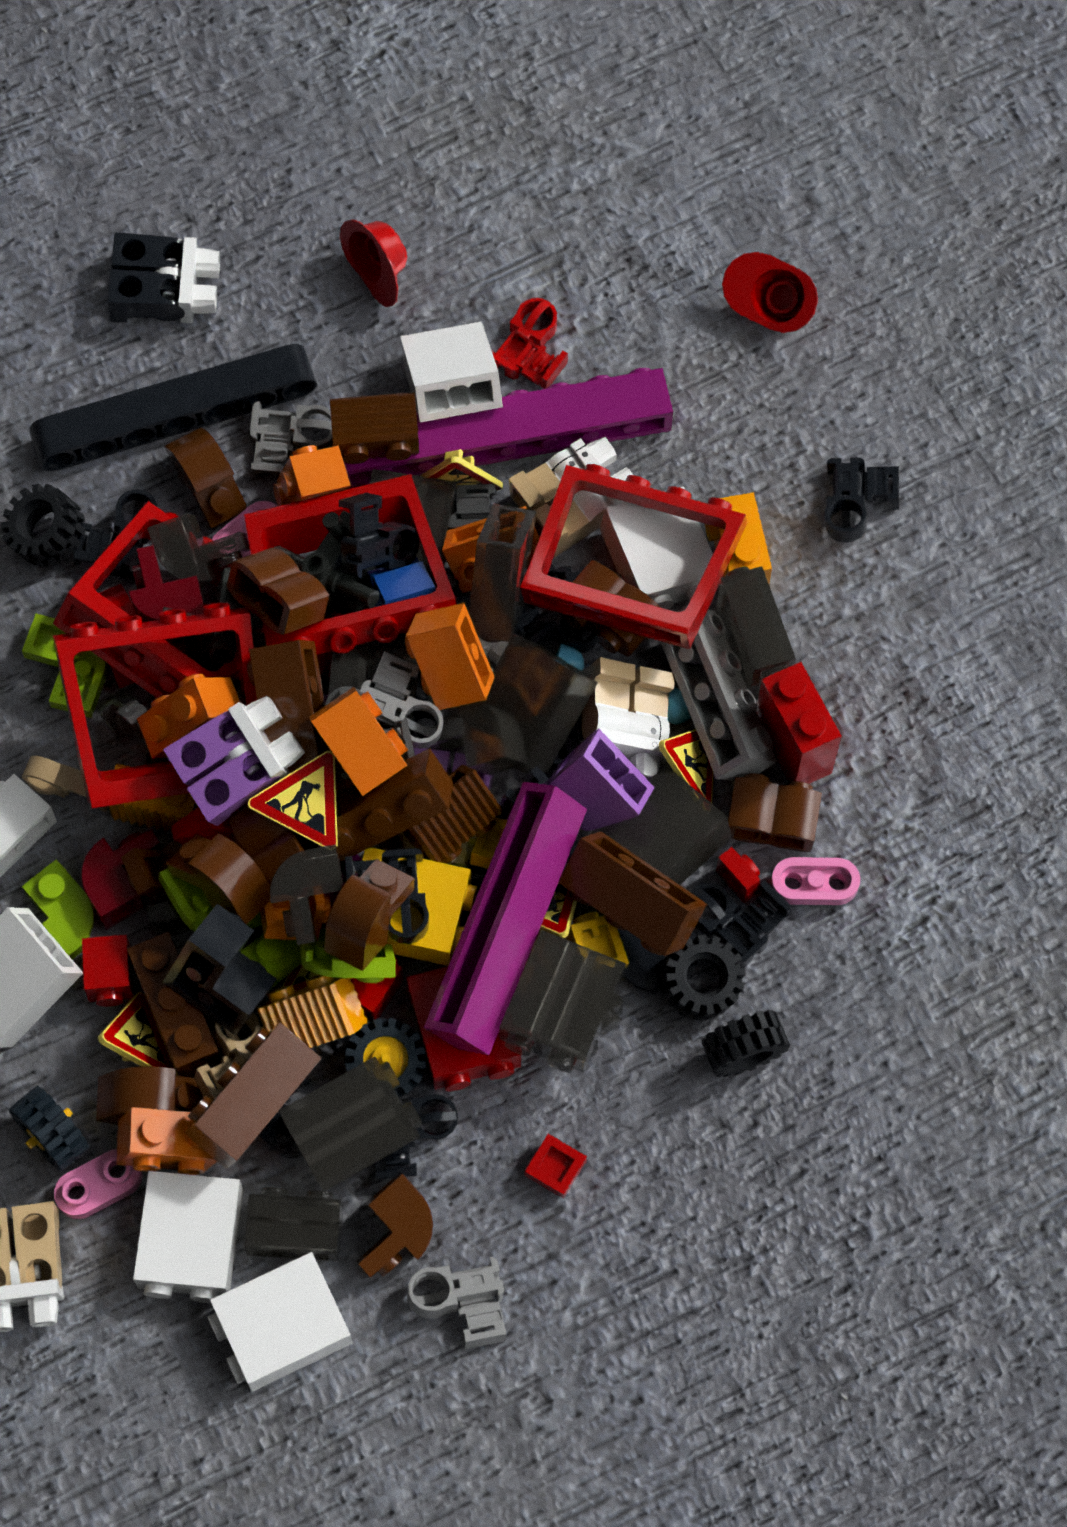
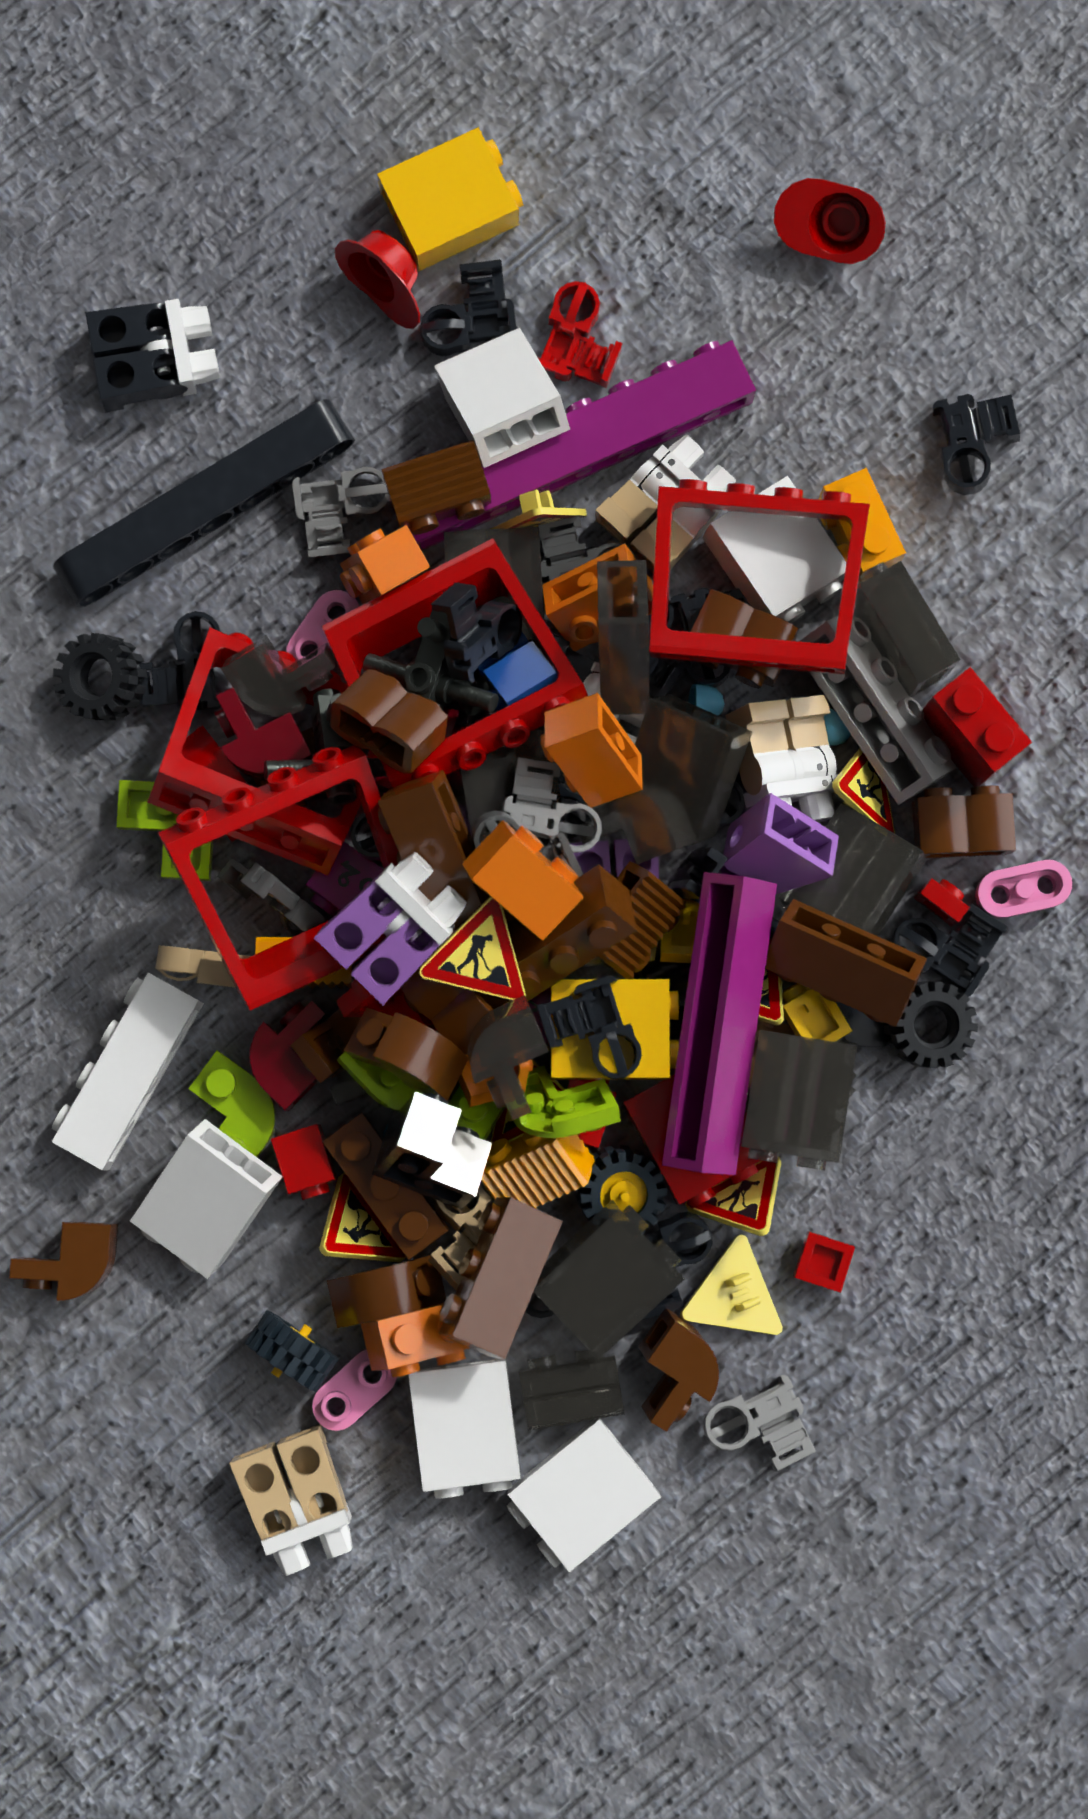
camera: 15 degrees left, 15 degrees up
orange brick [137,674,240,758] -> none
reddish brown brick [164,427,247,528] -> none
reddish brown brick [324,859,415,971] -> none
black tyre [701,1010,790,1078] -> none
none -> yellow brick [377,127,523,271]
none -> black piece [420,259,517,356]
none -> light yellow piece [680,1235,783,1335]
none -> piece [685,1155,781,1236]

